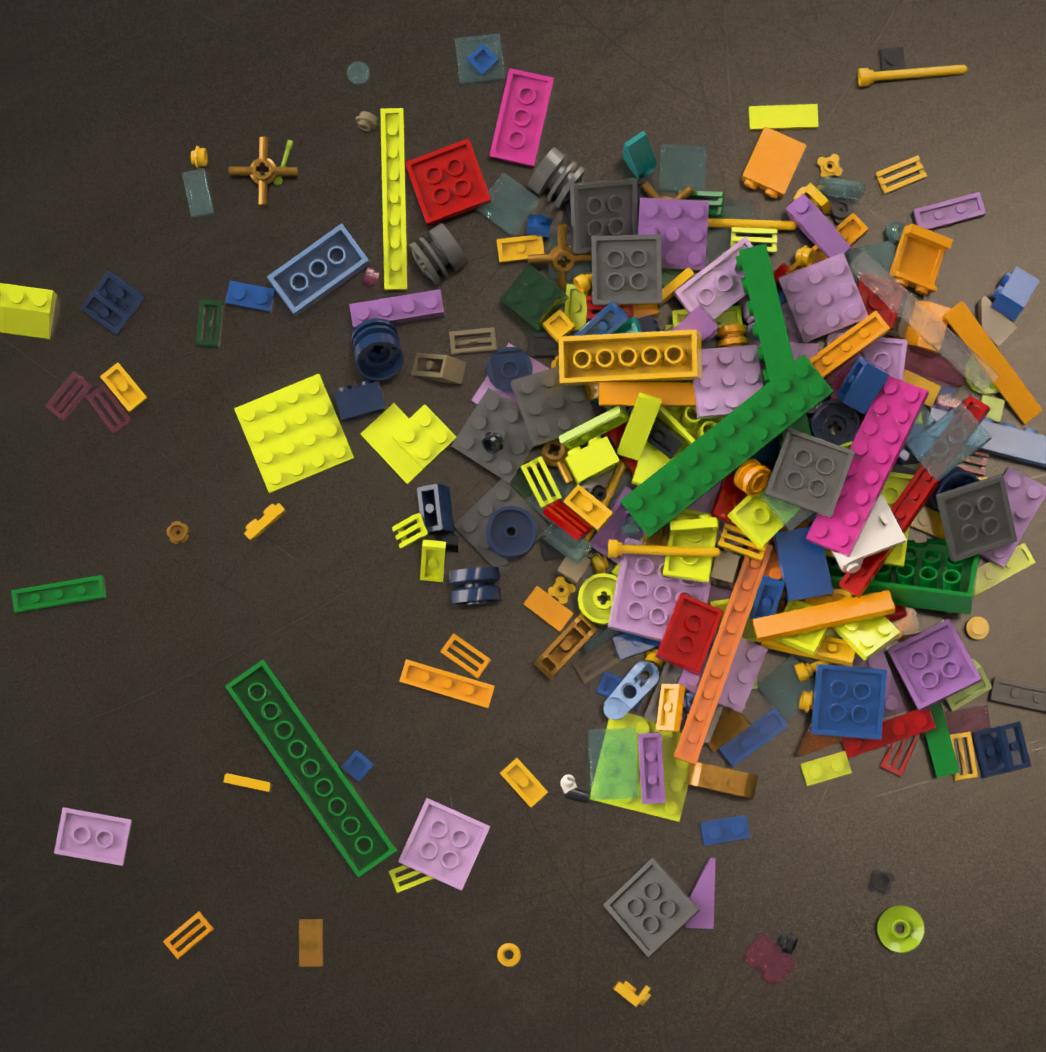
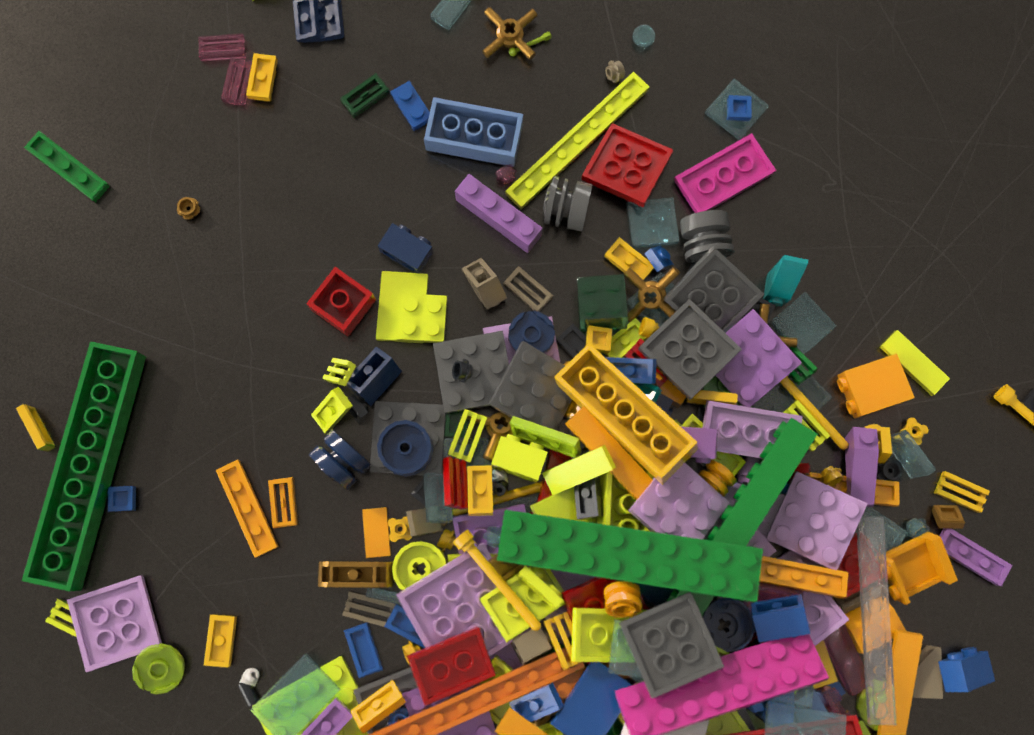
camera: 45 degrees right, 5 degrees down
neon yellow plate [234,374,355,494] -> none
yellow plate [244,503,286,542] -> none
dark blue wheel [351,318,404,380] -> none
light blue piece [603,661,659,720] -> none
none -> lime tile [132,643,185,694]
none -> red brick [306,267,376,337]
none -> pearl gold tile [932,505,965,529]

